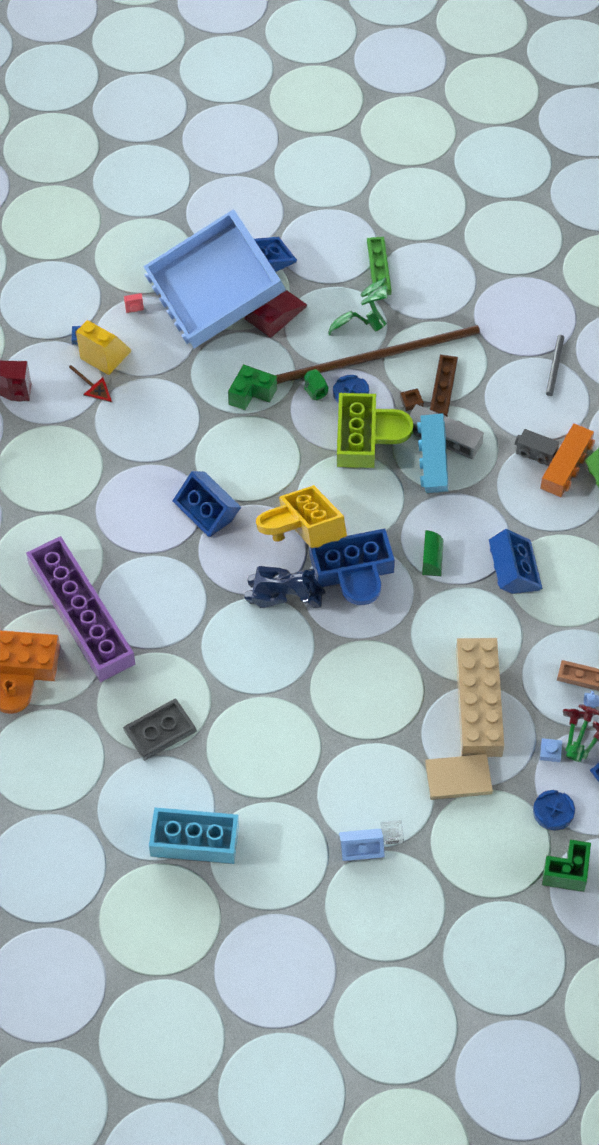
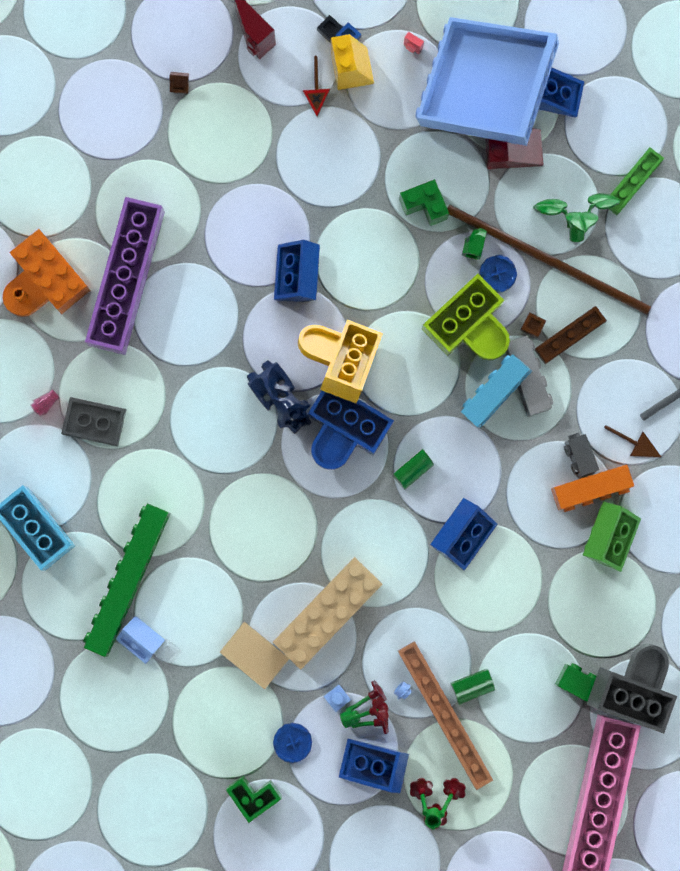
camera: 40 degrees right, 25 degrees up
none -> clear pink cone [30,389,59,417]
none -> green brick [83,503,171,657]
none -> black plate [317,15,343,42]
none -> reddish brown piece [604,425,661,457]

